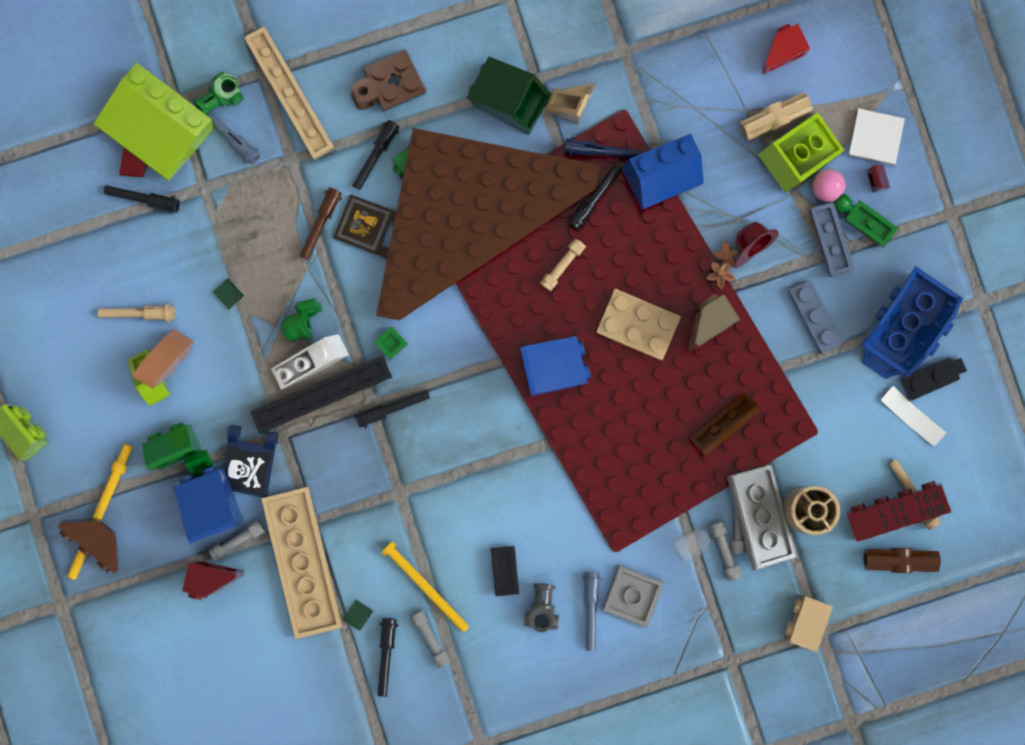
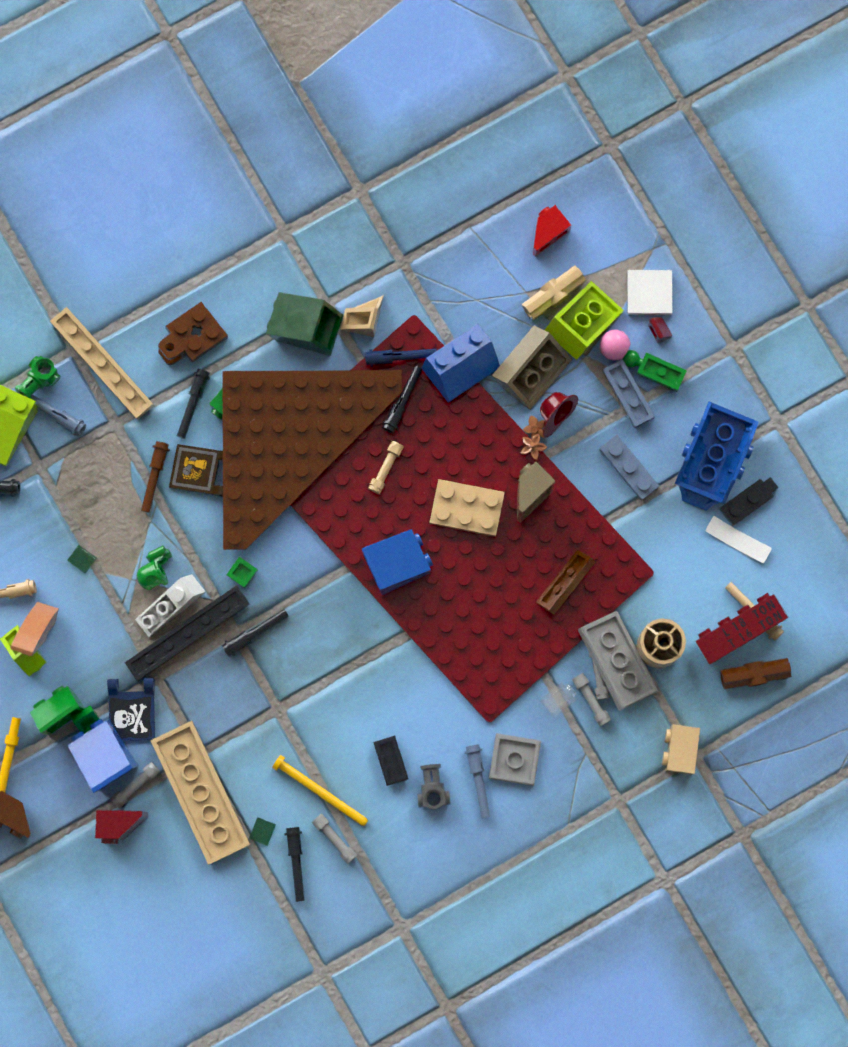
camera: 10 degrees left, 5 degrees down
none -> dark tan slope [492,326,572,410]

